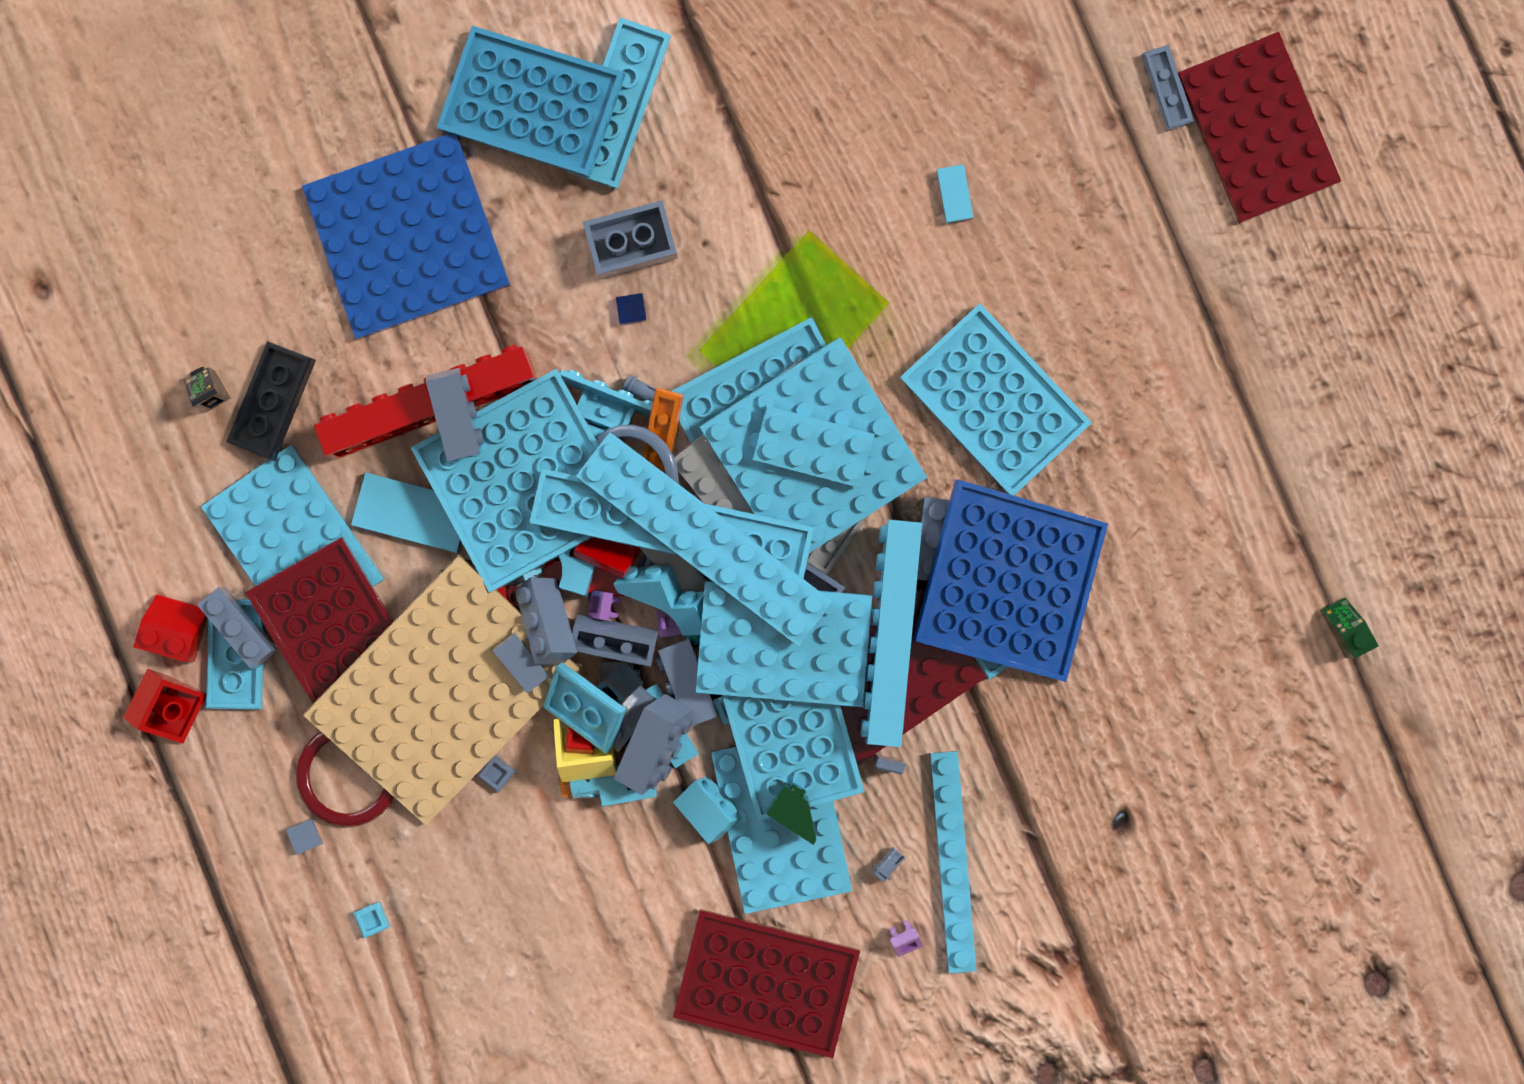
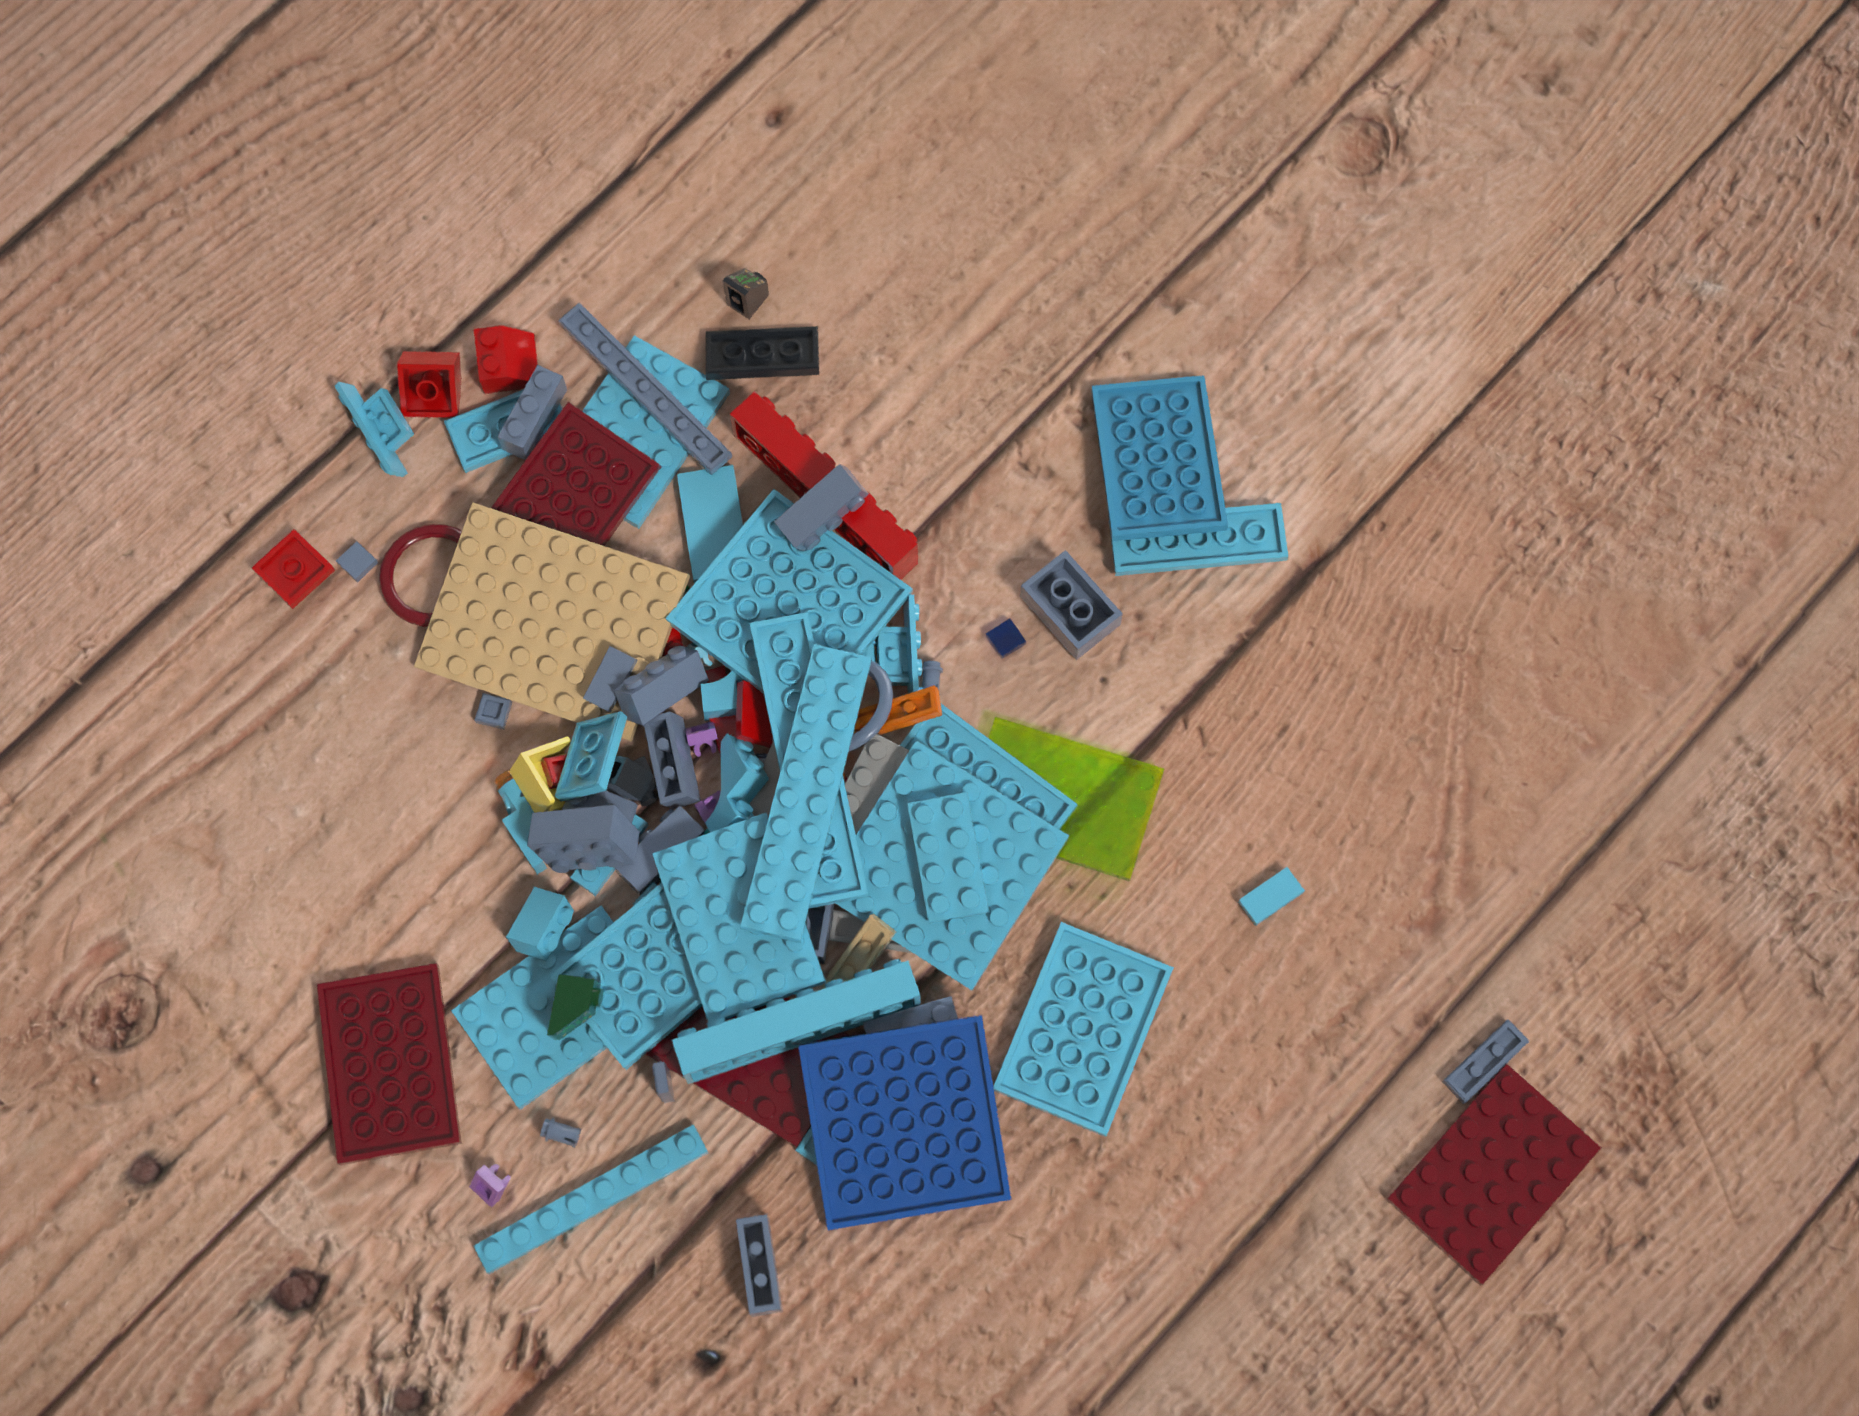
camera: 65 degrees right, 15 degrees down
blue plate [302,133,511,340] -> none
medium azure tile [353,901,391,938] -> none
none -> red plate [251,529,335,609]
none -> medium azure bracket [334,382,414,477]
none -> sand blue tile [558,303,732,475]
none -> sand blue brick [736,1214,783,1317]
none -> tan tile [821,914,896,988]

